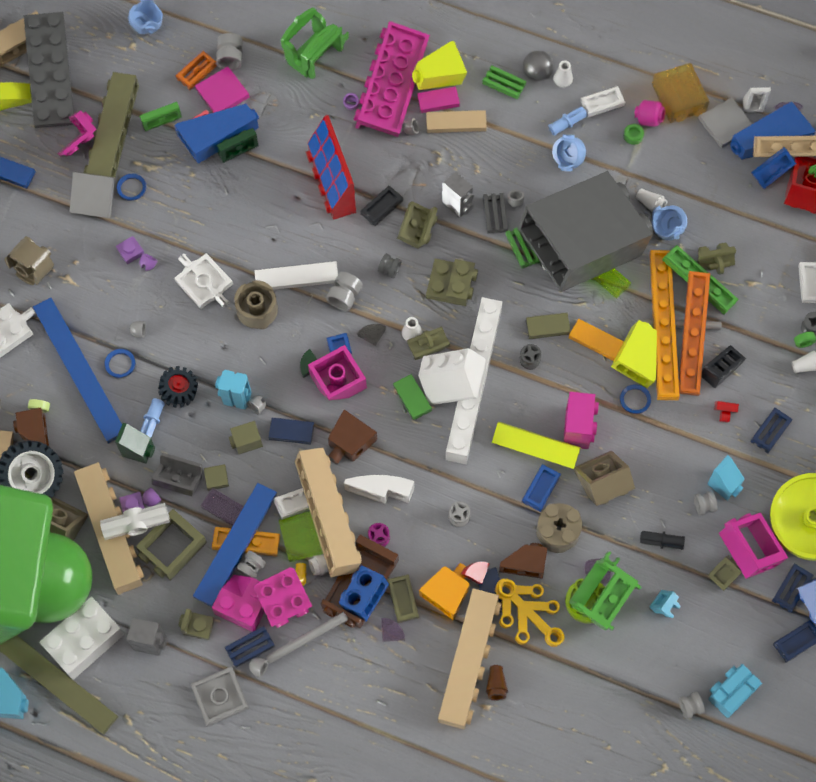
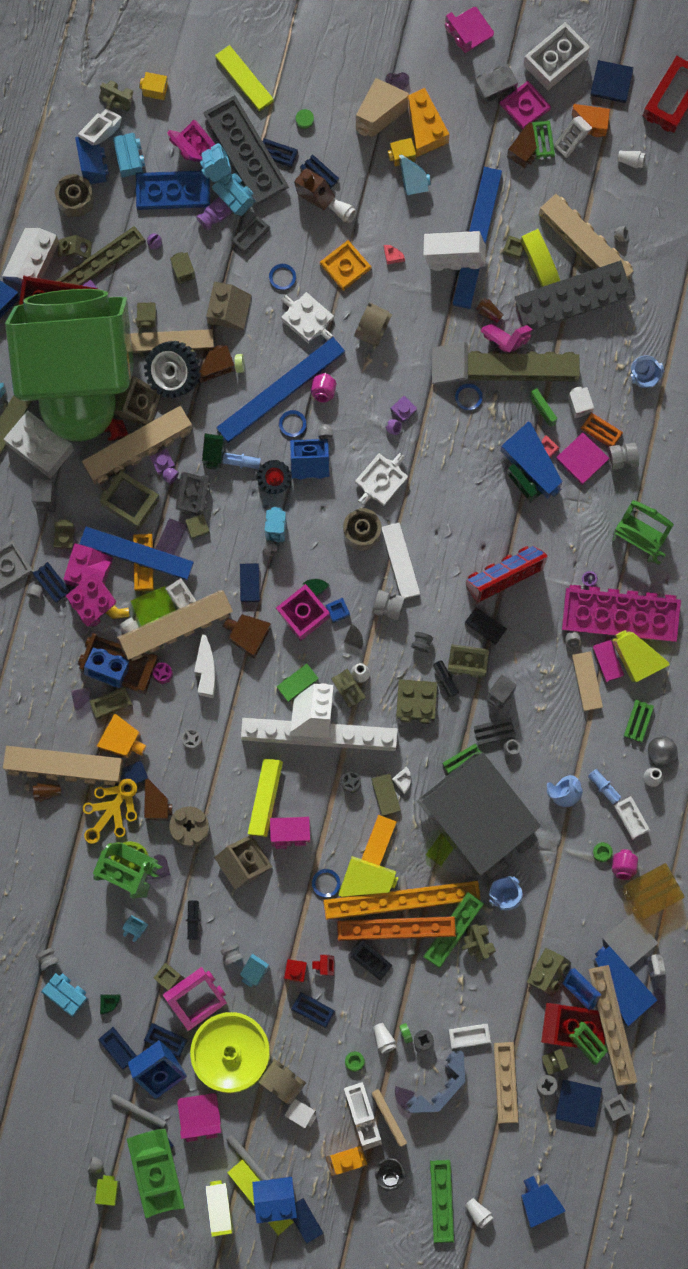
camera: 80 degrees right, 10 degrees up
white piece [100,503,170,540] -> none
olive brick [228,420,263,455] -> none
light grey wheel [236,551,267,579] -> none
light grey bar [266,612,348,664] -> none
tile [461,561,490,584] -> none
blue tile [522,464,561,512] -> none
white cone [636,188,667,212] -> none
none -> dark green tile [100,994,121,1015]
none -> red tile [104,419,129,441]
none -> red brick [284,959,307,983]
none -> blue slope [290,439,330,480]
none -> dark pink head [311,373,337,403]
none -> white tile [392,767,411,794]
none -> black axle [433,660,460,698]
none -> reddish brown cone [476,297,504,323]
none -> olive bracket [527,948,571,997]
none -> white brick [568,387,594,419]

